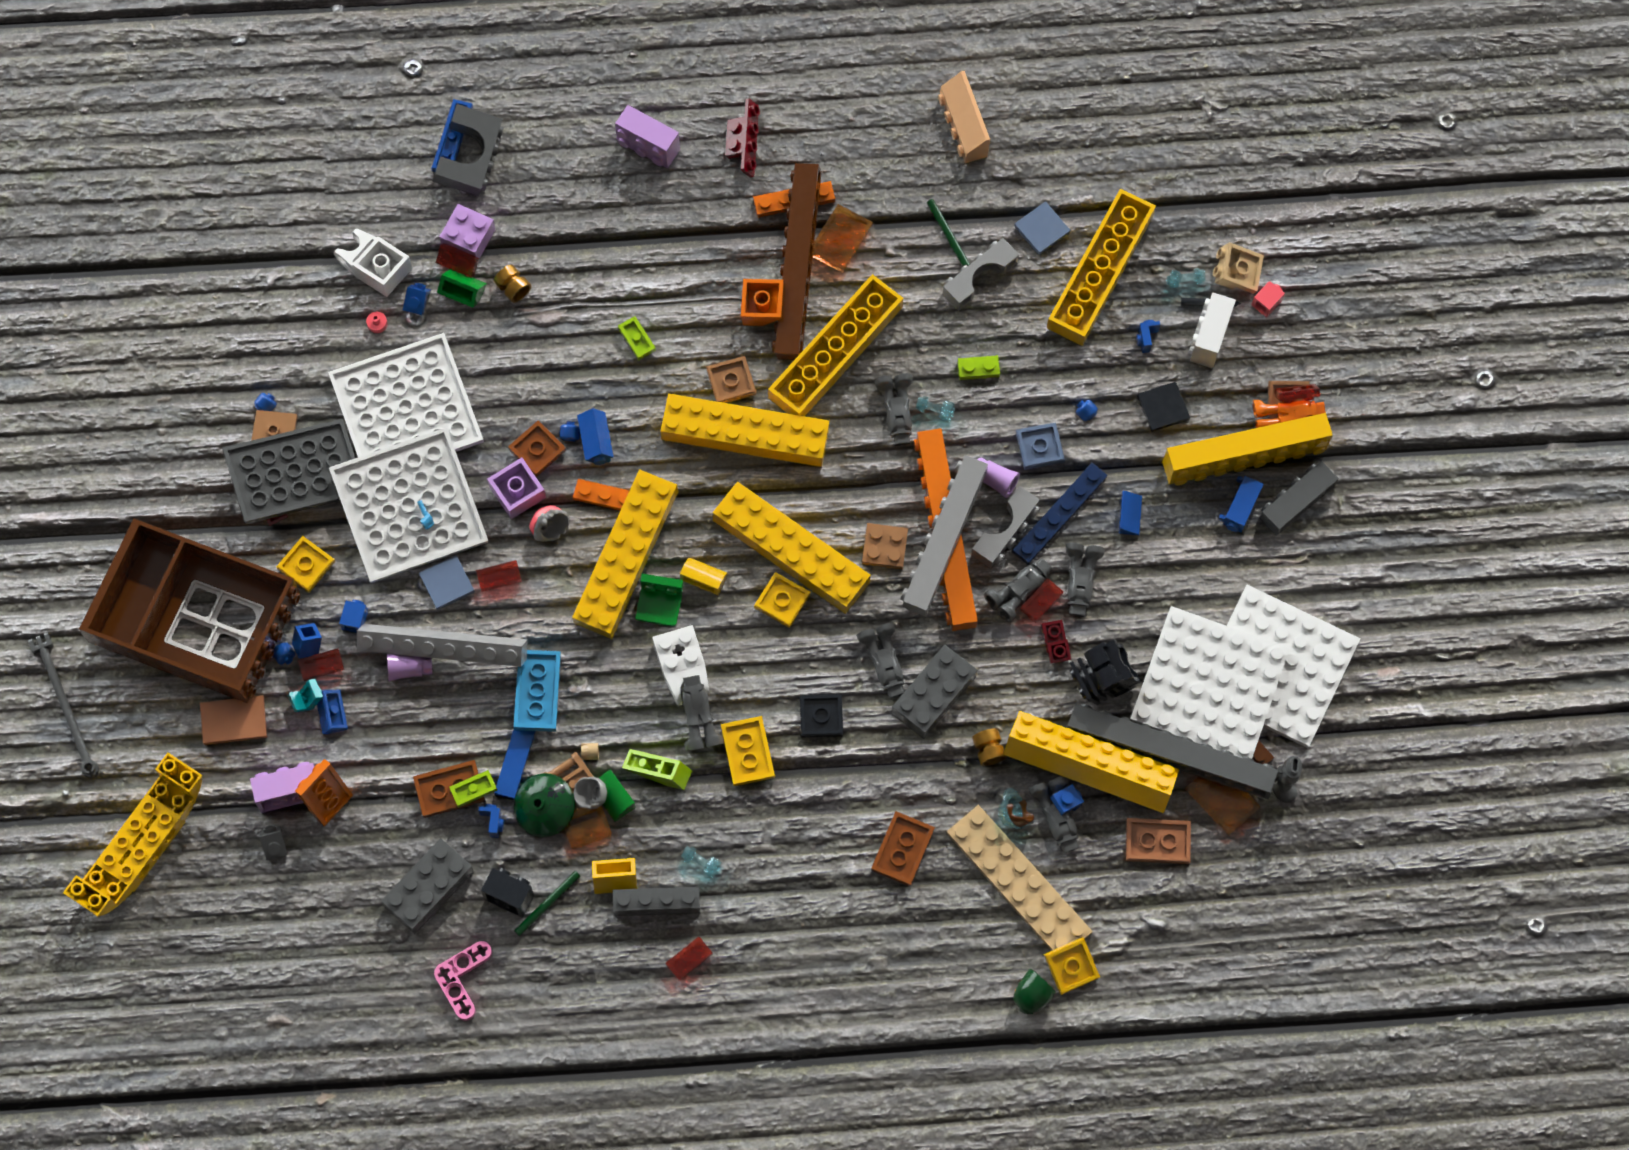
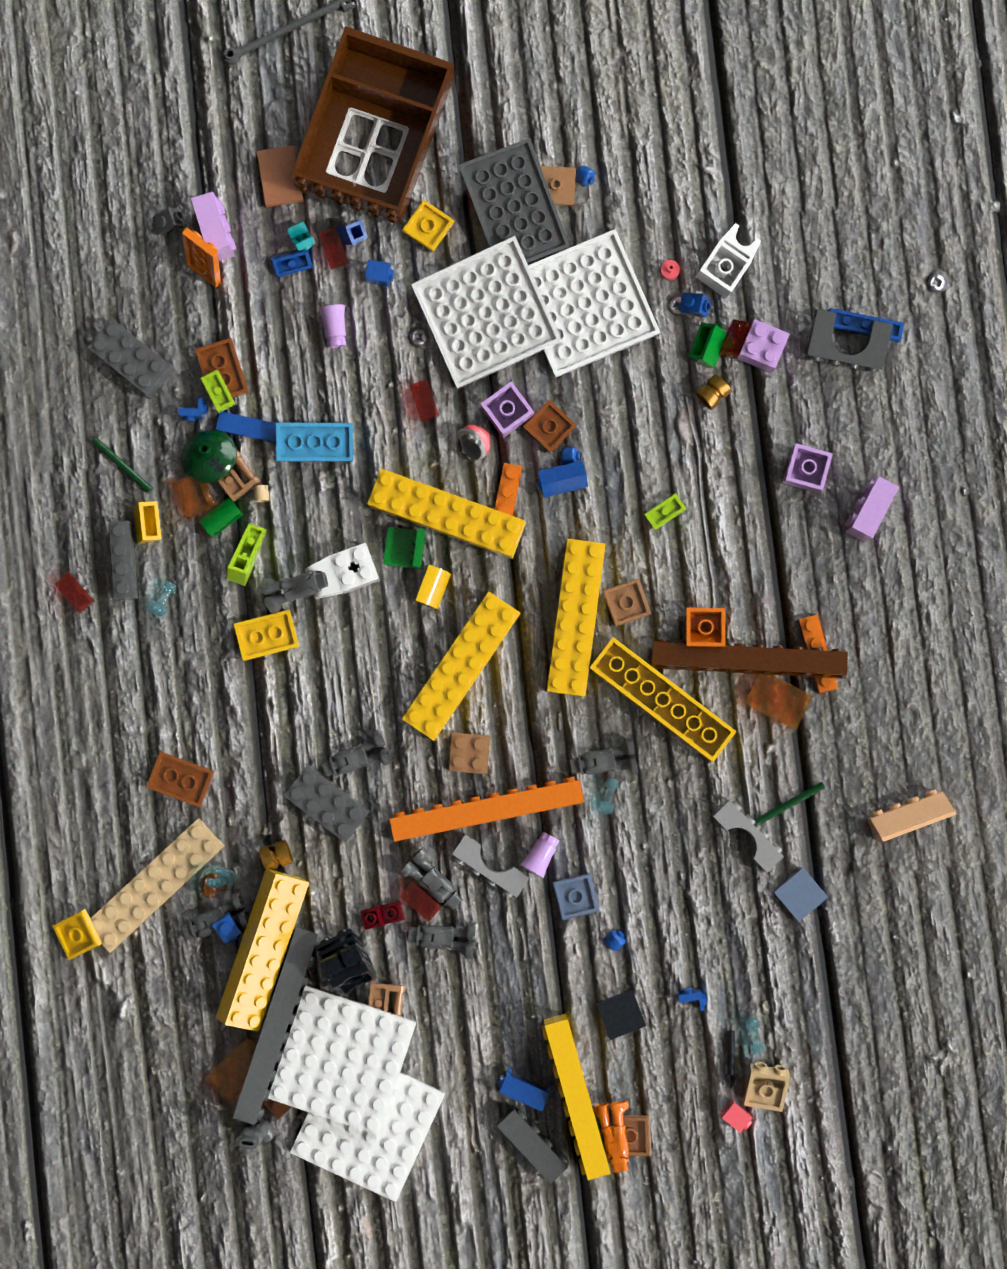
camera: 90 degrees right, 15 degrees up
yellow slope [63,752,203,917] -> none
blue piece [273,642,296,665] -> none
light grey brick [357,624,527,667] -> none
dark azure hand [417,500,434,530] -> none
sand blue tile [419,555,475,610] -> none
bright pink beam [434,941,492,1021] -> none
black brick [481,868,534,918] -> none
light grey hair [573,777,607,809] -> none
dark red bracket [725,98,760,178] -> none
yellow plate [754,572,811,628] -> none
black tile [800,694,843,738] -> none
light grey brick [901,455,988,616] -> none
lime plate [957,355,1000,380] -> none
dark blue plate [1012,463,1108,565] -> none
dark green piece [1013,969,1056,1014] -> none
yellow brick [1047,189,1156,346] -> none
blue slope [1119,491,1142,536] -> none
nougat tile [1126,818,1191,864] -> none
white brick [1188,292,1236,368] -> none
clear red plate [1275,384,1320,403] -> none
none -> medium nougat plate [368,982,406,1016]
none -> lavender brick [782,443,833,494]

